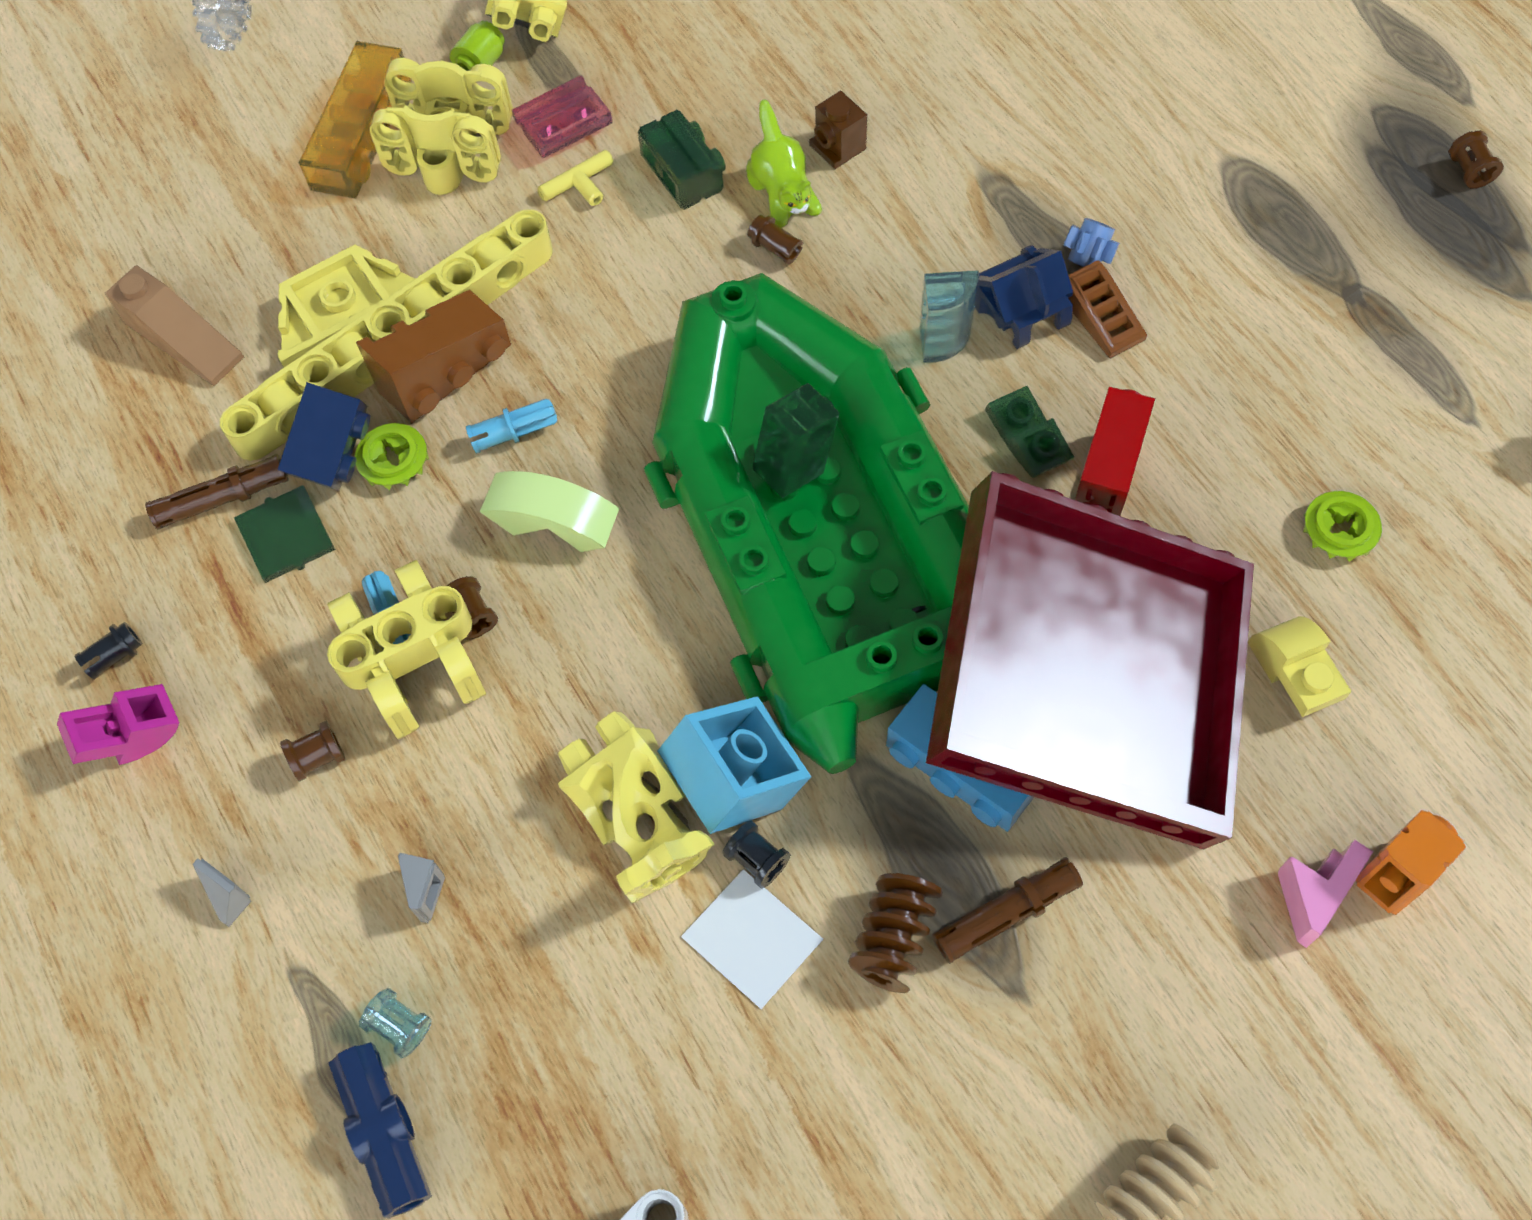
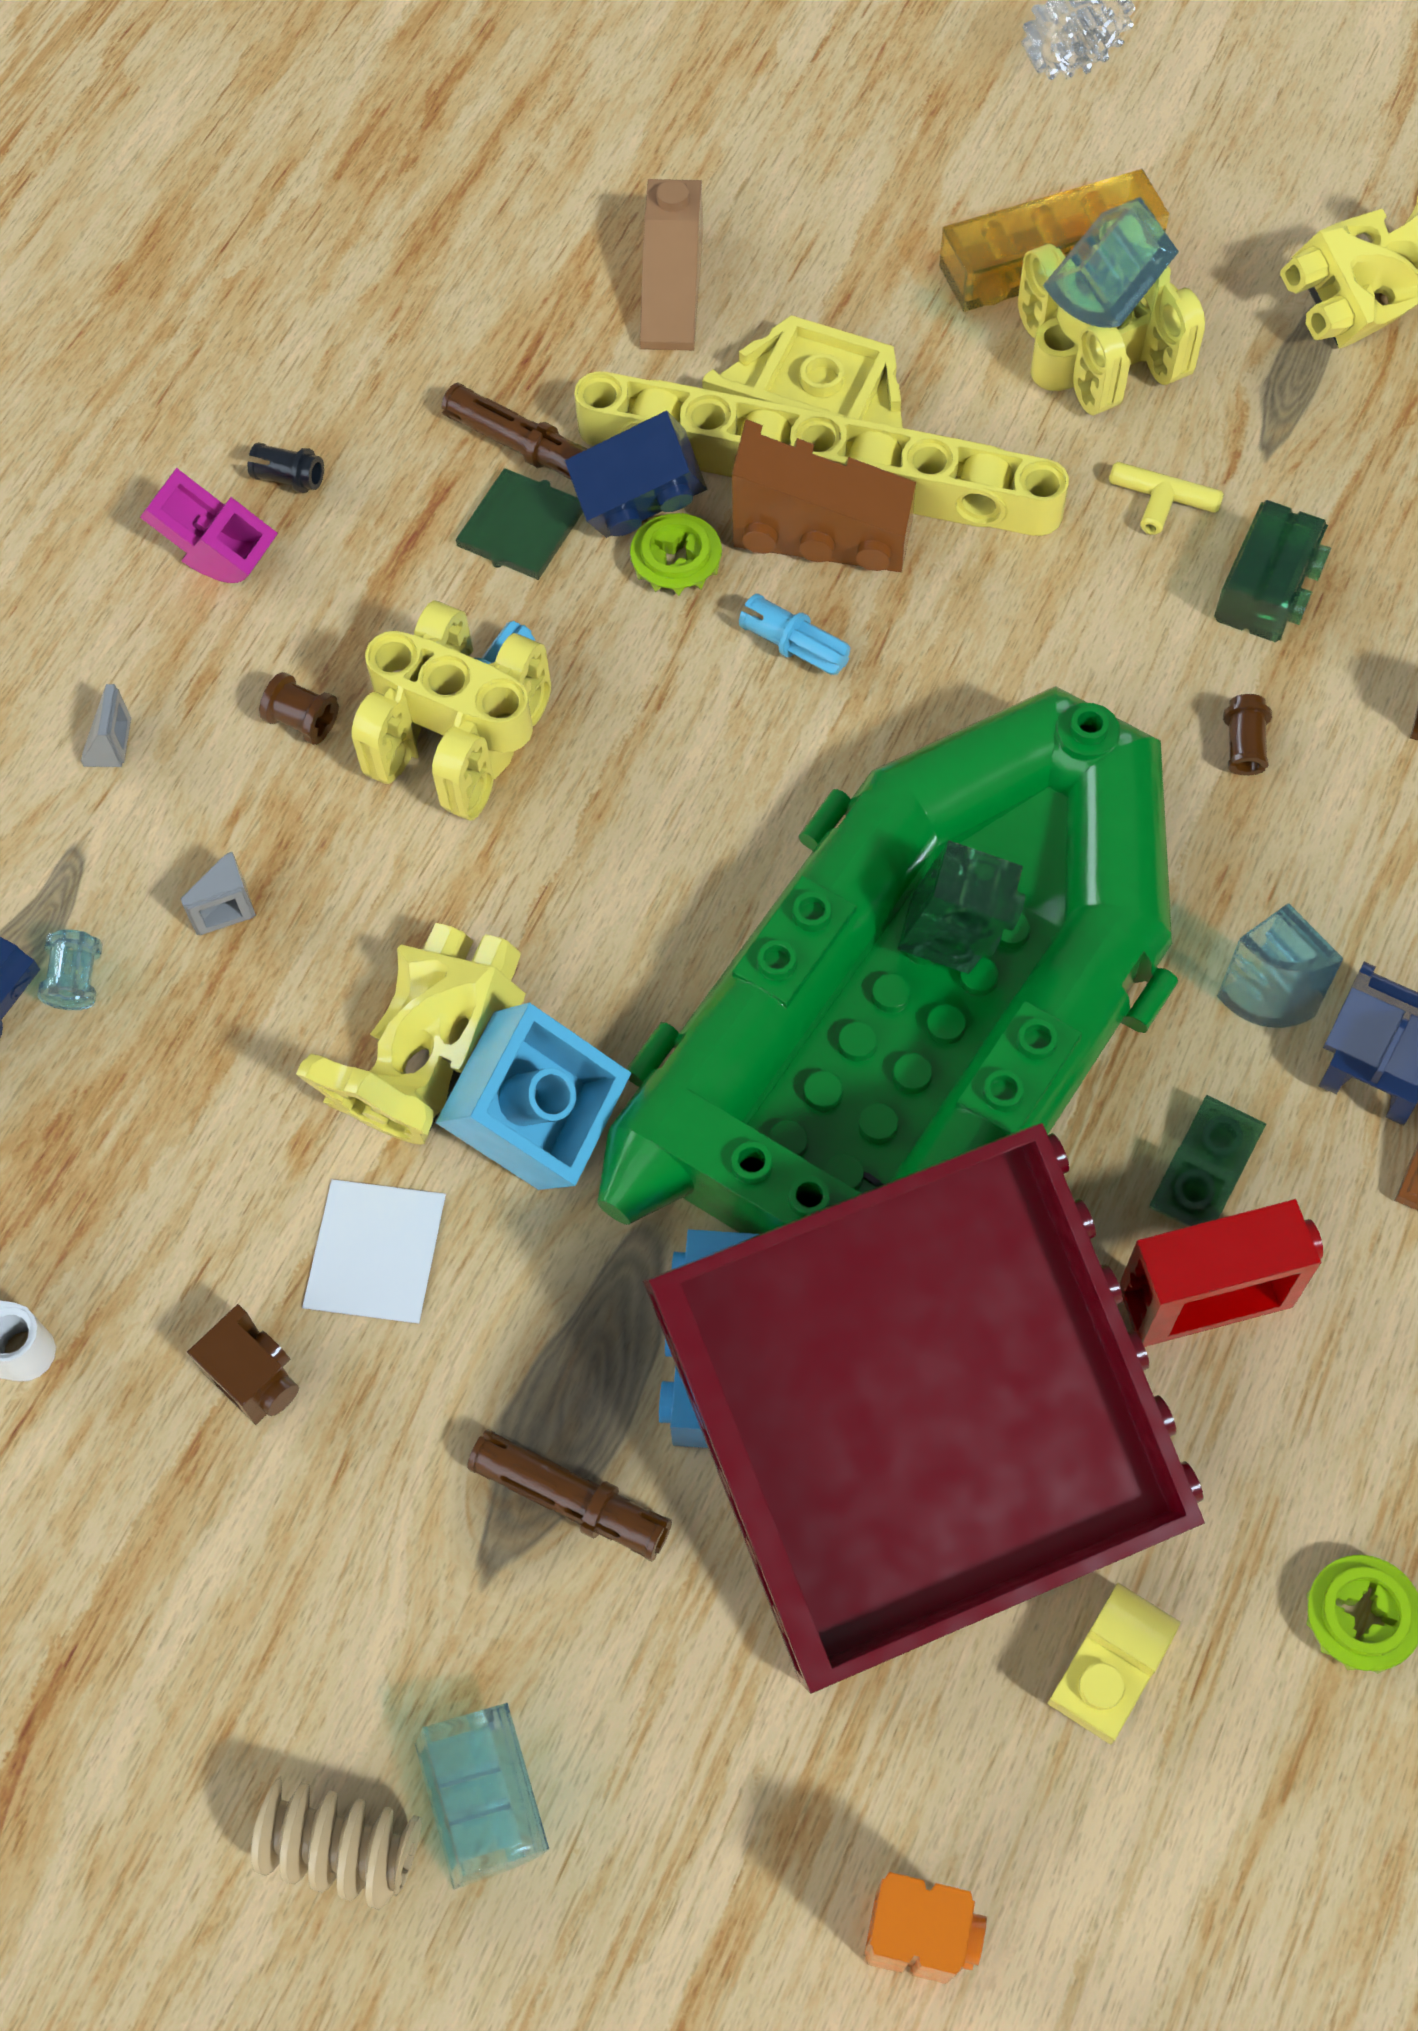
camera: 55 degrees right, 0 degrees up
reddish brown bush [447,576,498,640] -> none
lime brick [449,21,504,71] -> none
yellowish green brick [480,471,619,552] -> none
clear pink plate [512,75,613,158] -> none
black bush [723,820,791,889] -> none
lime animal [746,99,822,228] -> none
reddish brown piece [848,873,943,993] -> none
bright pink slope [1278,840,1373,948] -> none
none -> reddish brown brick [187,1304,299,1425]
none -> clear light blue brick [415,1703,549,1889]
none -> clear light blue brick [1043,197,1179,328]

